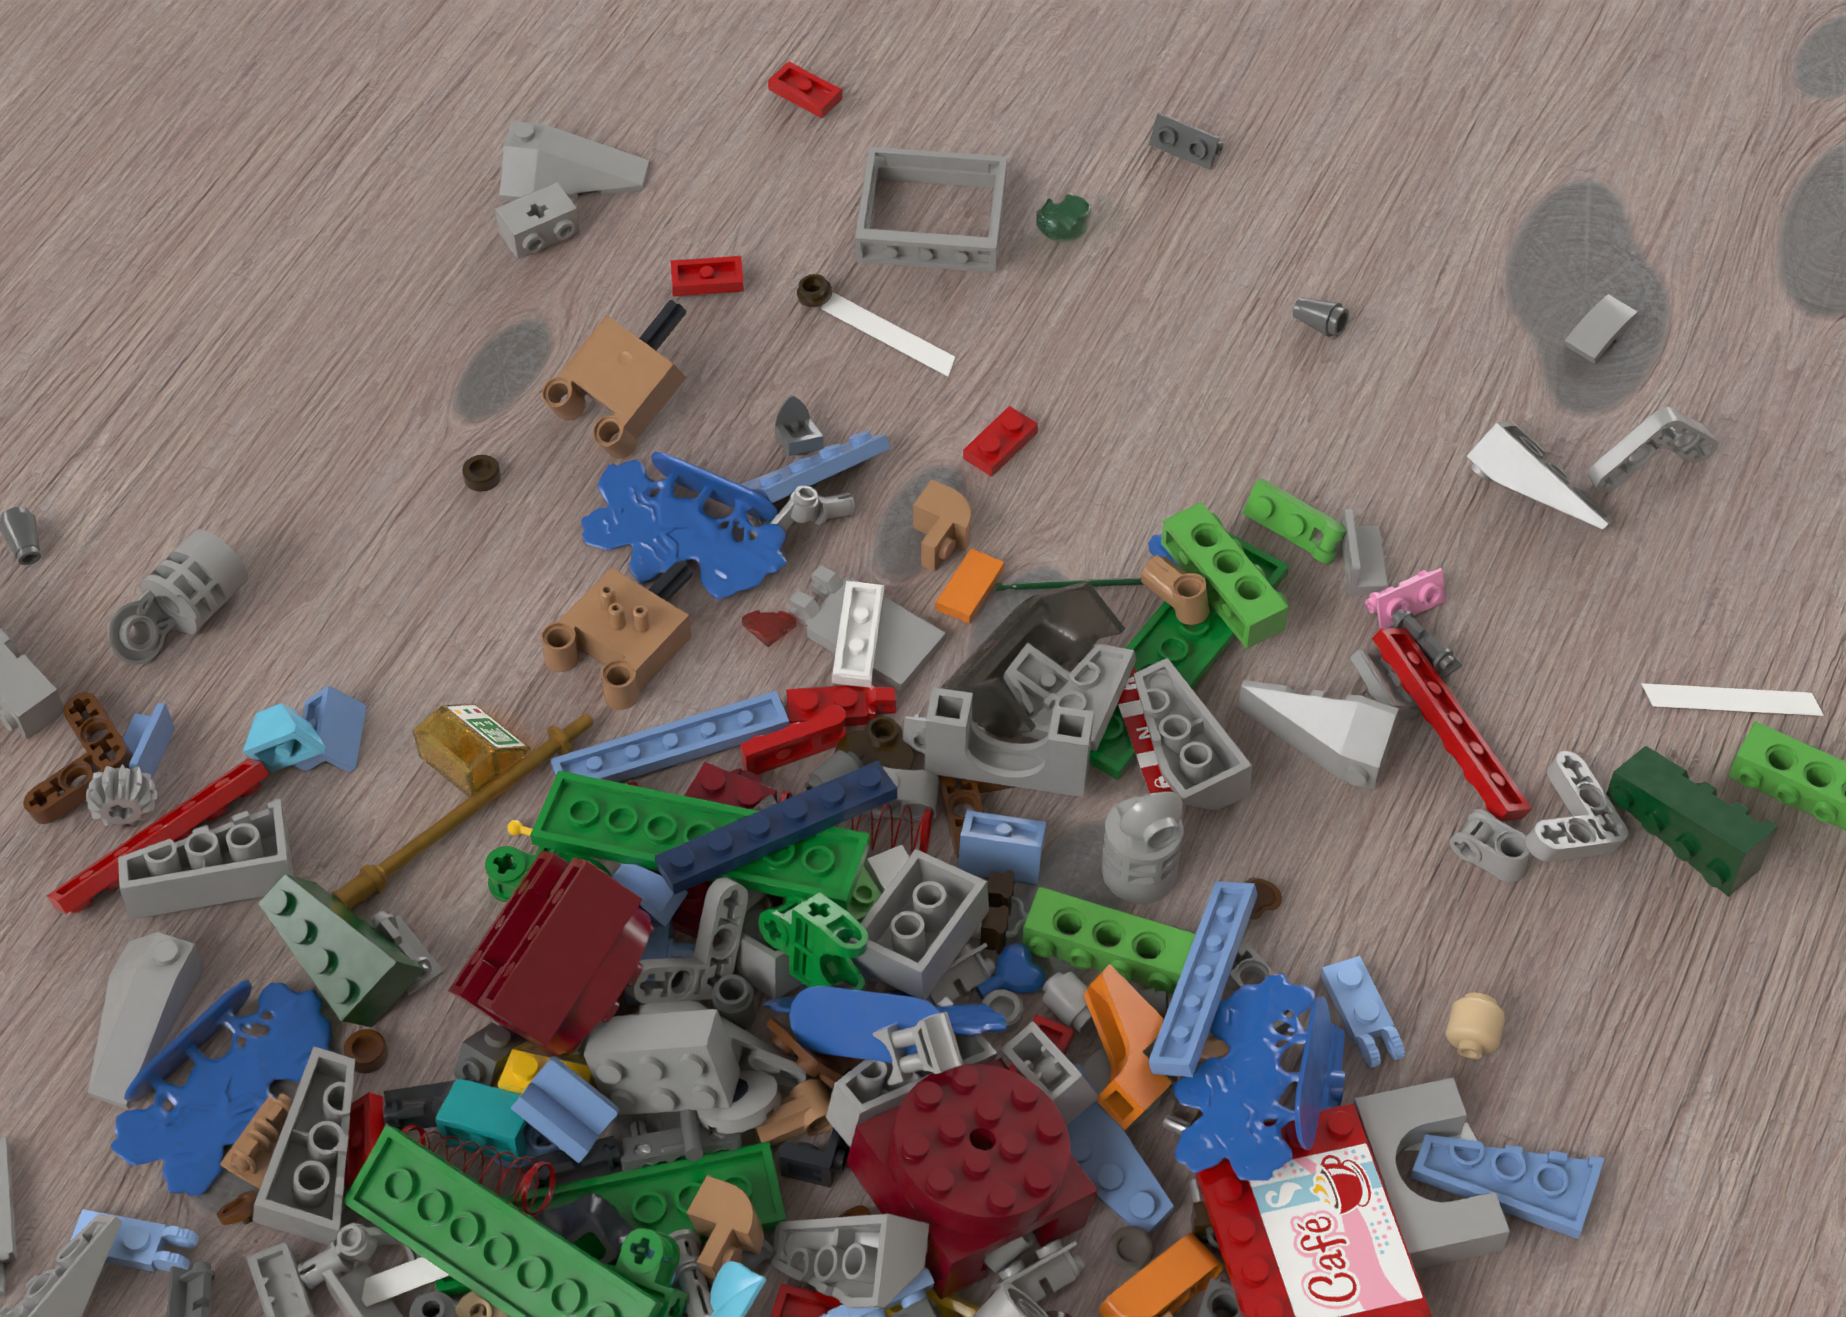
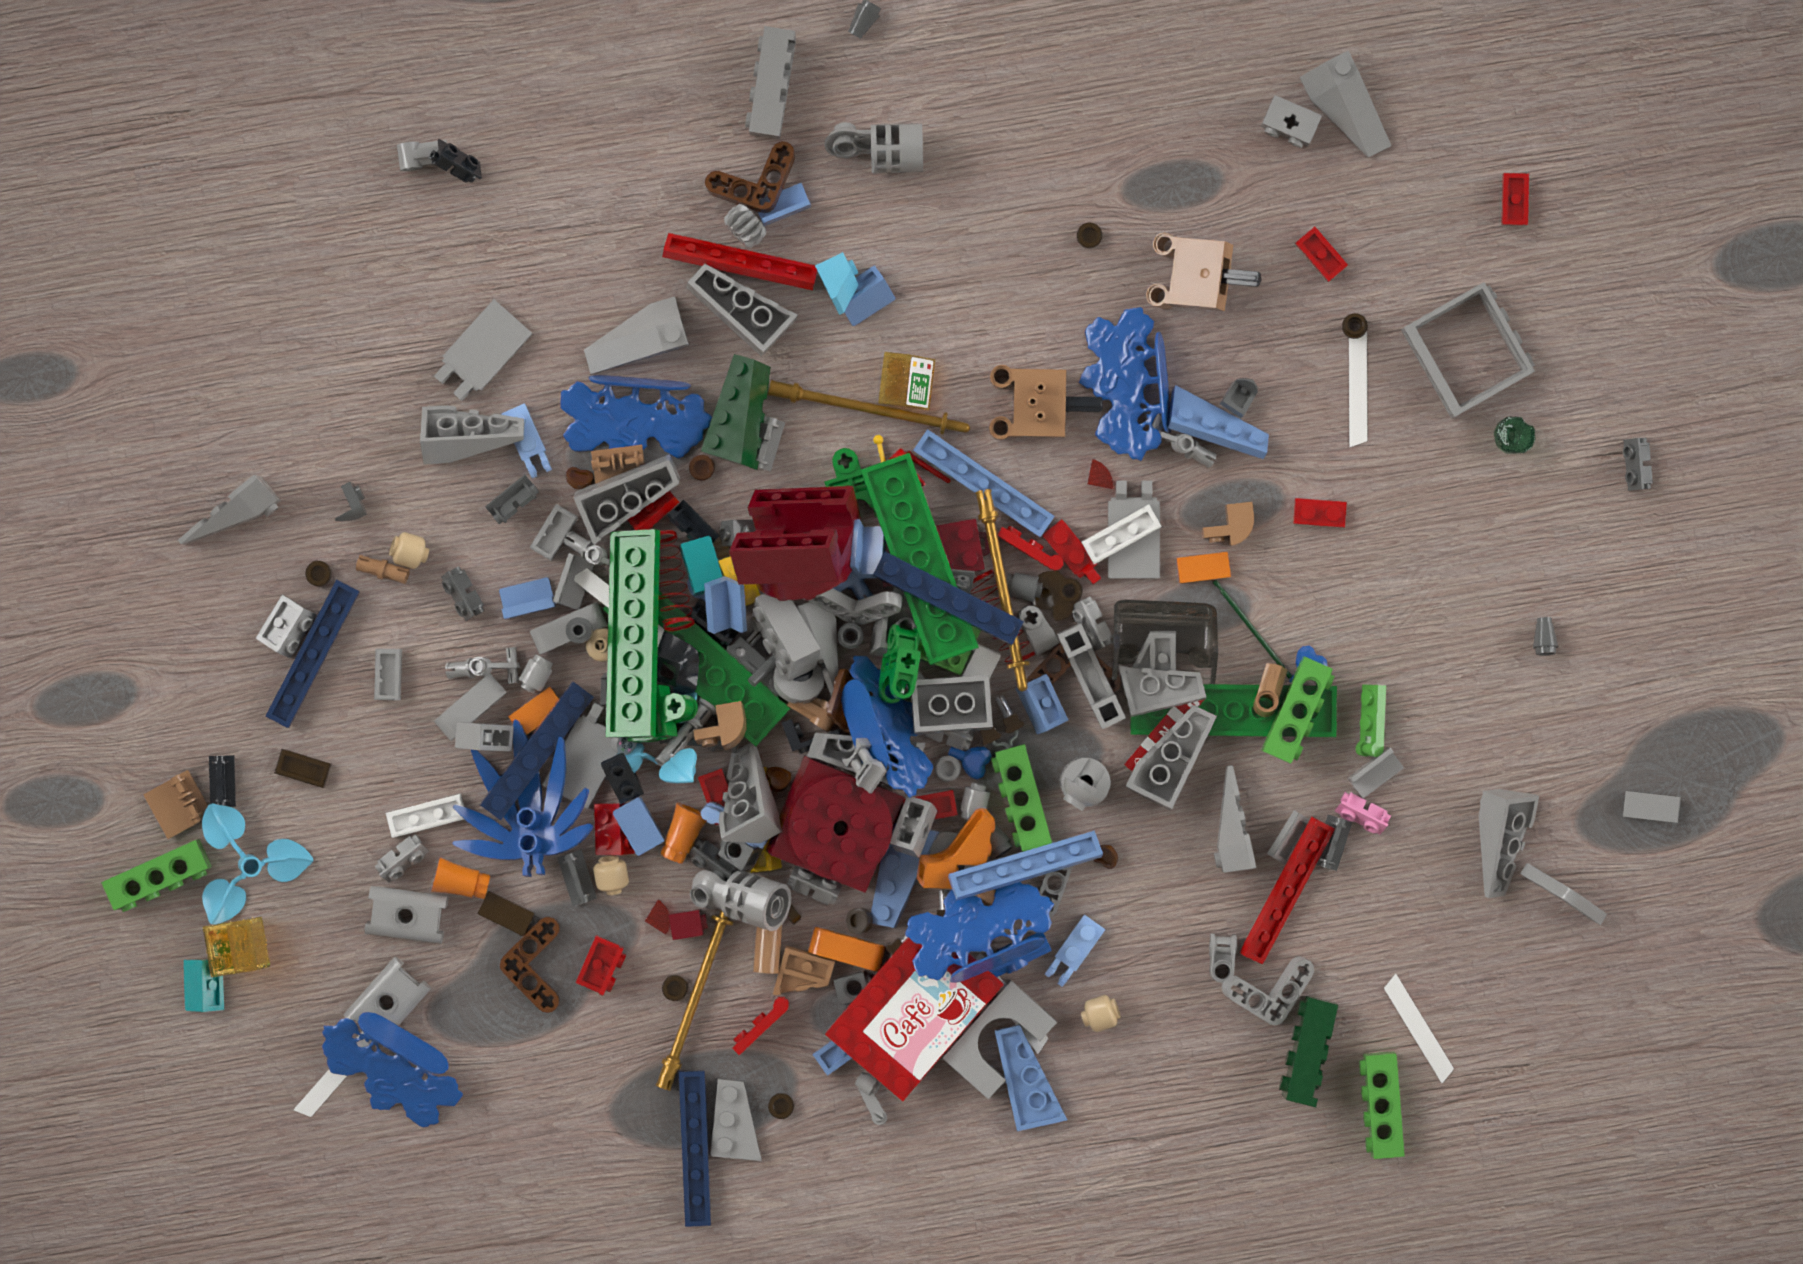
camera: 55 degrees right, 35 degrees up
none -> pearl gold bar [975,489,1030,692]

